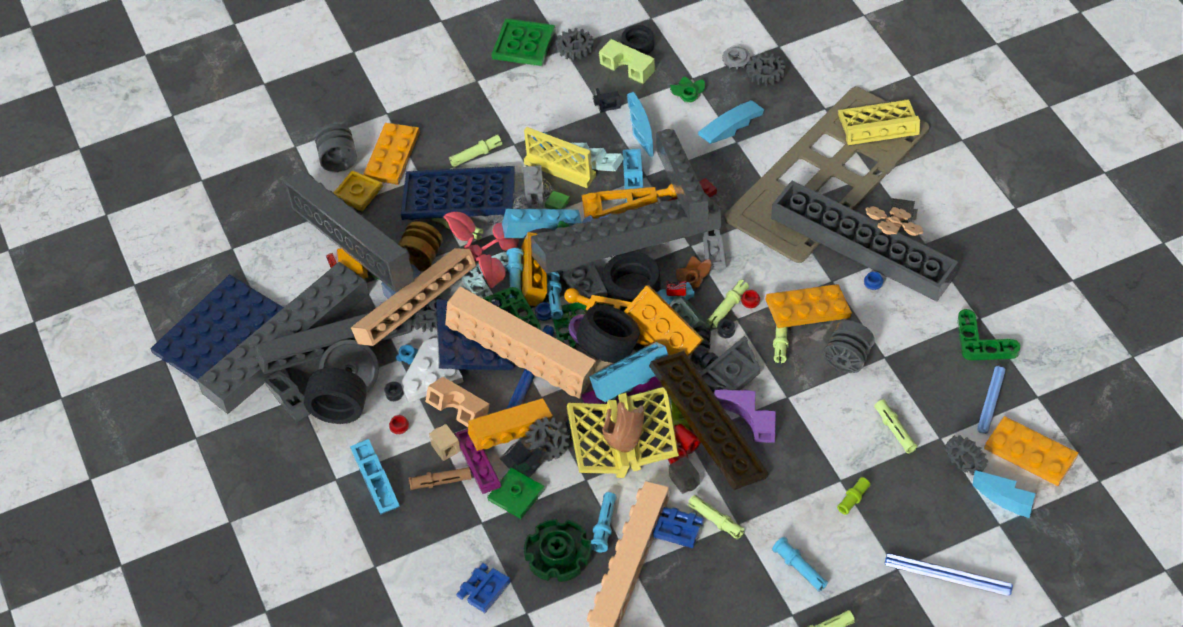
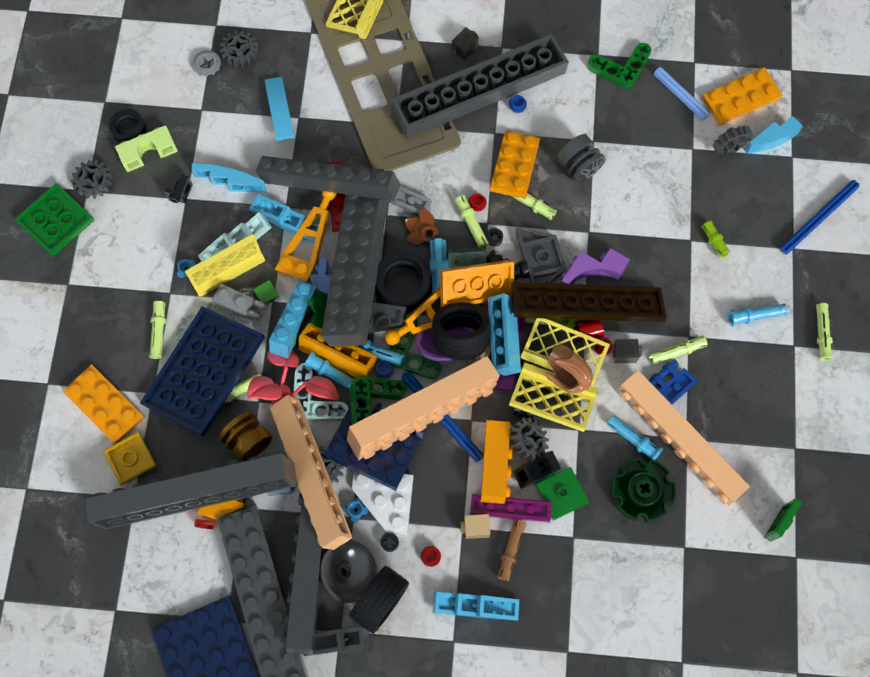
camera: 65 degrees left, 20 degrees up
dark grey wheel [315,124,357,172] -> none
light nougat arch [425,377,489,427] -> none
blue plate [456,563,511,613] -> none
red tile [666,281,686,296] -> none
green plate [670,76,705,103] -> none
light nougat plant [866,206,923,236] -> none
yellowish green pin [874,399,917,454] -> none

